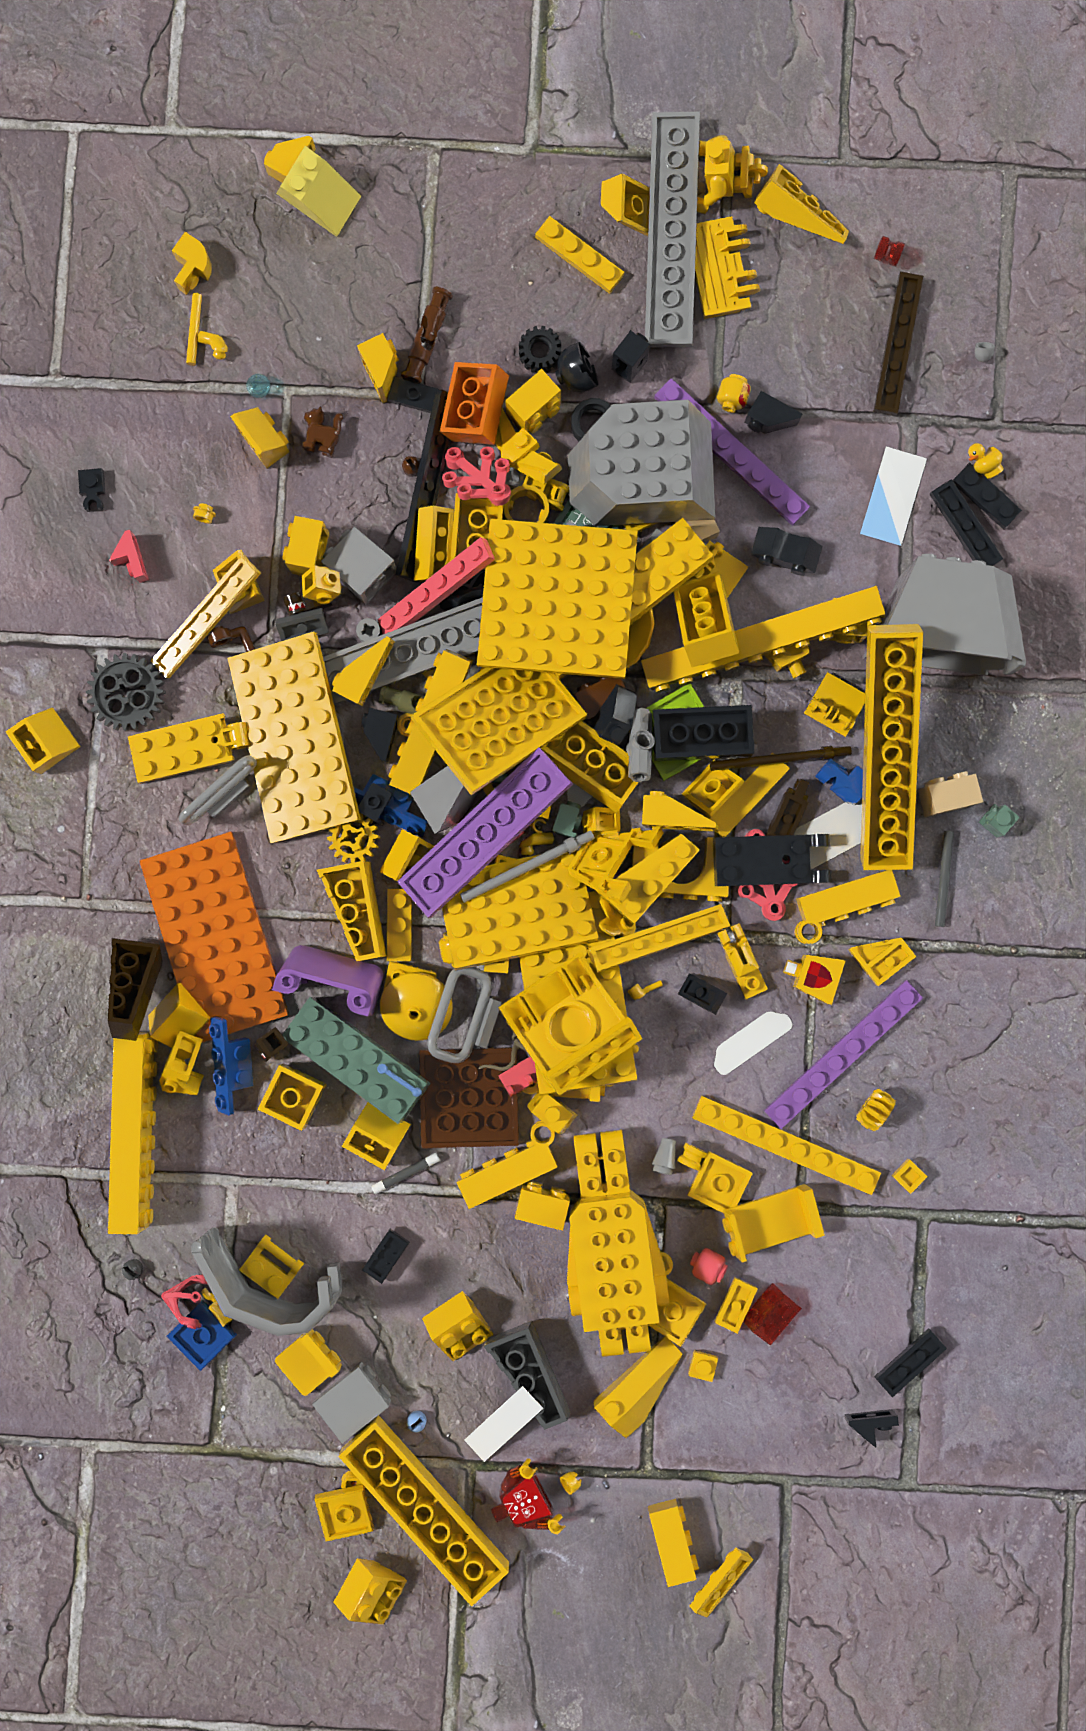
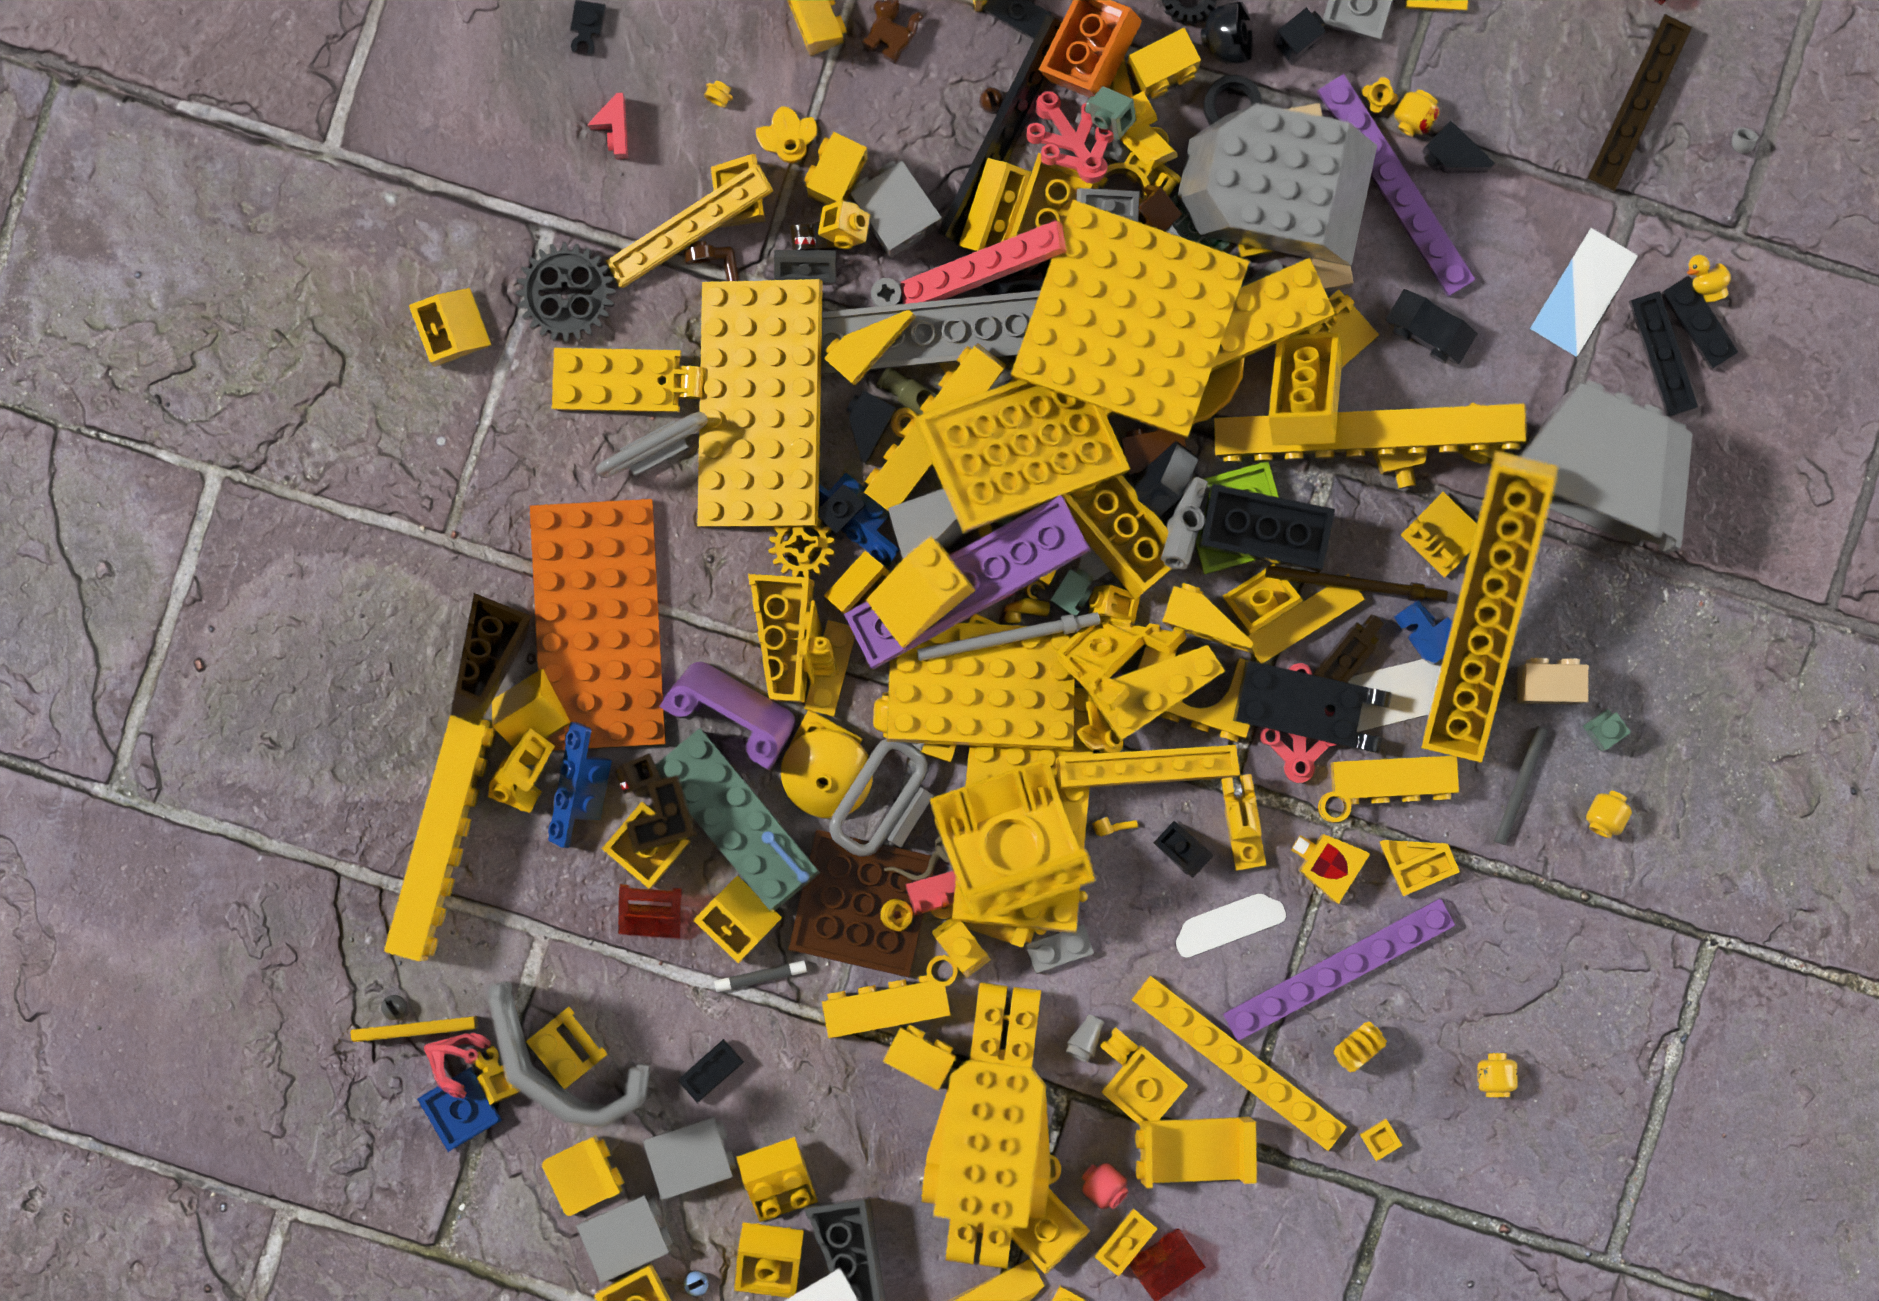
camera: 10 degrees right, 0 degrees up
none -> yellow tile [350,1016,478,1042]
none -> clear red plate [618,884,682,938]
none -> dark brown brick [626,775,697,853]
none -> light grey brick [643,1116,737,1200]
none -> yellow slope [734,1222,804,1298]
none -> yellow plate [756,106,817,163]
none -> yellow hinge [799,600,837,684]
none -> yellow slope [866,536,976,648]
none -> yellow tile [881,899,913,931]
none -> light grey plate [1025,924,1094,973]
none -> light grey plate [1077,188,1139,222]
none -> sand green brick [1085,86,1136,140]
none -> reddish brown panel [1139,185,1182,231]
none -> yellow plate [1362,77,1398,113]
none -> yellow head [1477,1053,1518,1097]
none -> yellow head [1586,790,1632,839]

